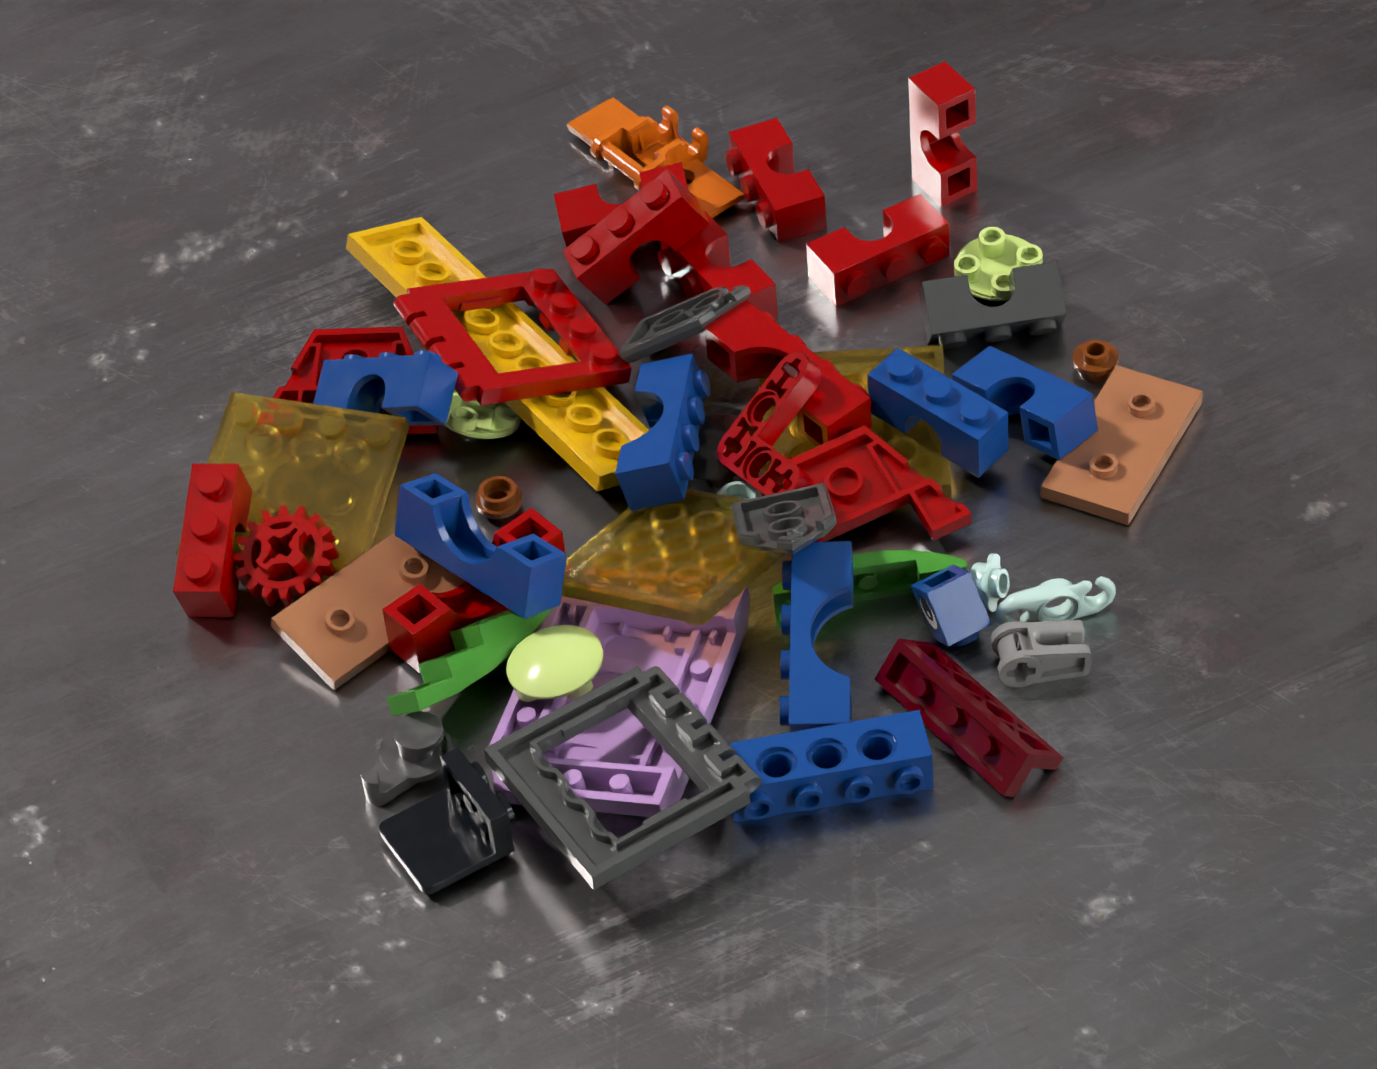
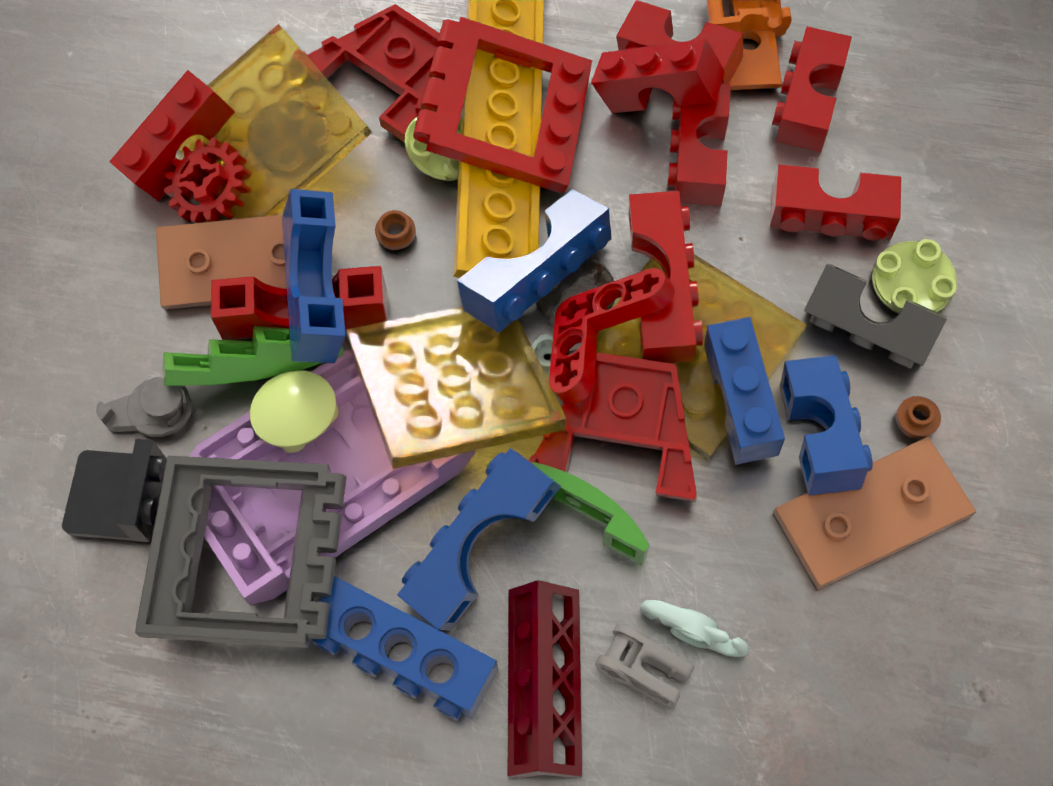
camera: 35 degrees right, 20 degrees up
blue arch [311,350,458,429] -> none
dark grey tile [619,285,751,363] -> none
dark grey tile [731,483,837,555] -> none
red arch [908,61,977,207] -> none
brick [911,564,992,647] -> none
light aqua plate [970,553,1010,612] -> none

